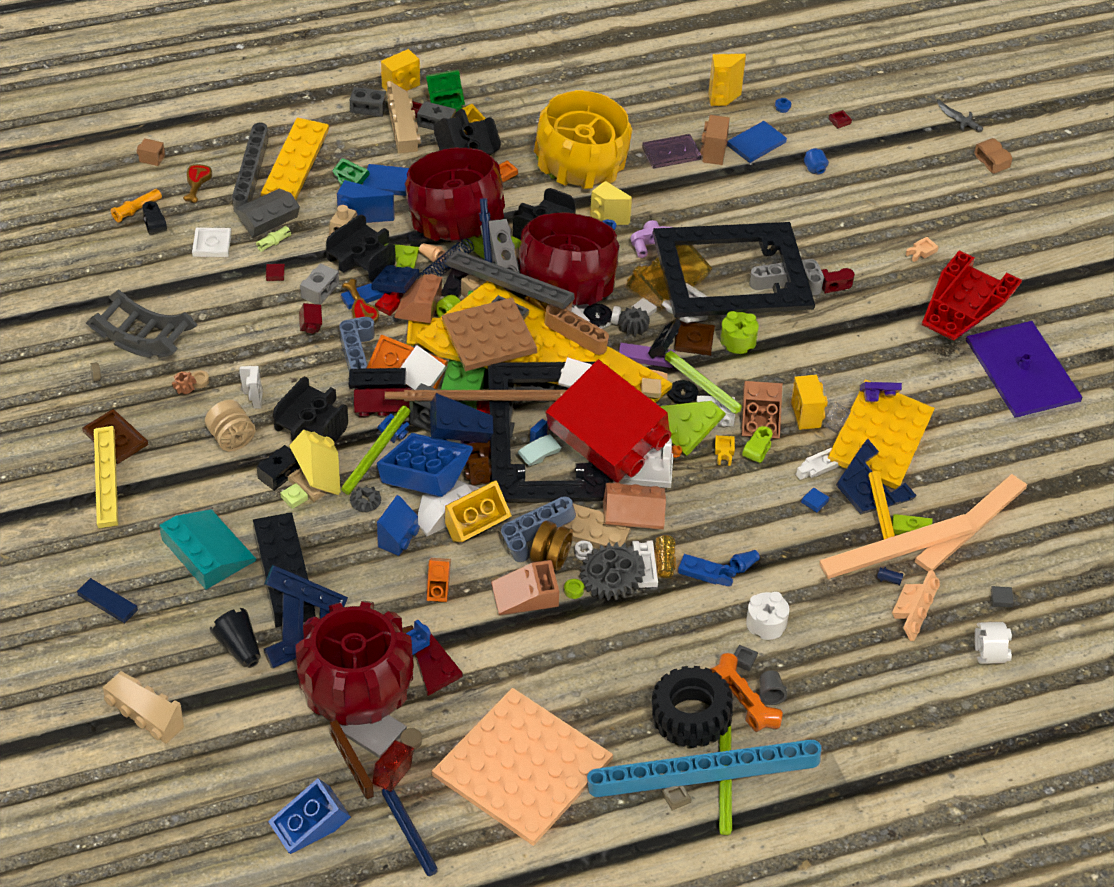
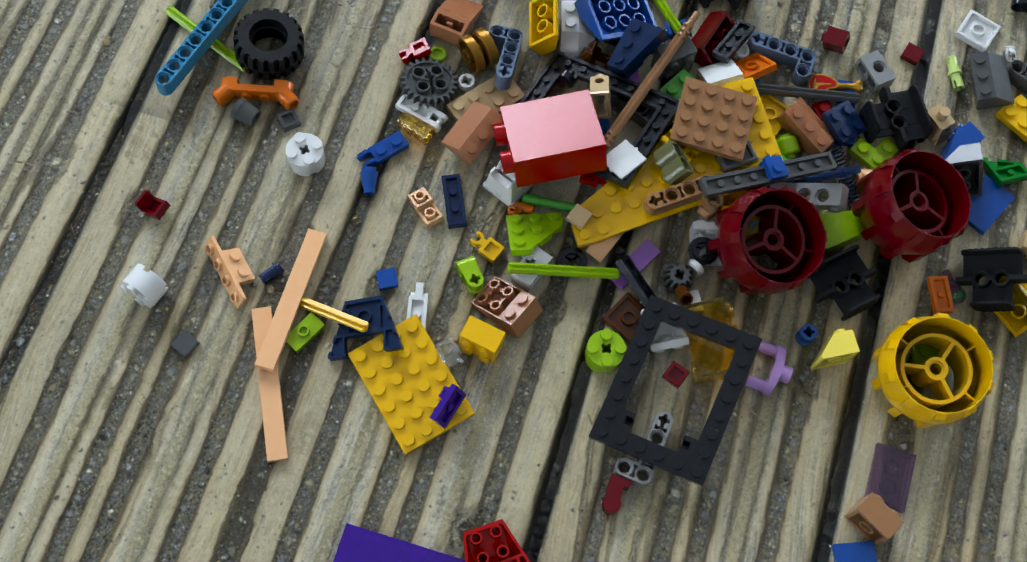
camera: 120 degrees right, 20 degrees up
none -> dark red bracket [134,190,171,220]
none -> plate [398,37,432,64]
none -> light nougat slope [408,187,444,229]
none -> dark blue tile [441,174,467,229]
none -> tan torso [590,74,611,119]
none -> olive brick [653,140,694,185]
none -> dark red tile [661,360,690,389]
none -> reddish brown hinge [675,285,693,306]
none -> dark grey axle [755,83,860,104]
none -> blue bracket [758,155,789,181]
none -> dark grey slope [945,143,984,198]
none -> white pin [1003,45,1018,62]

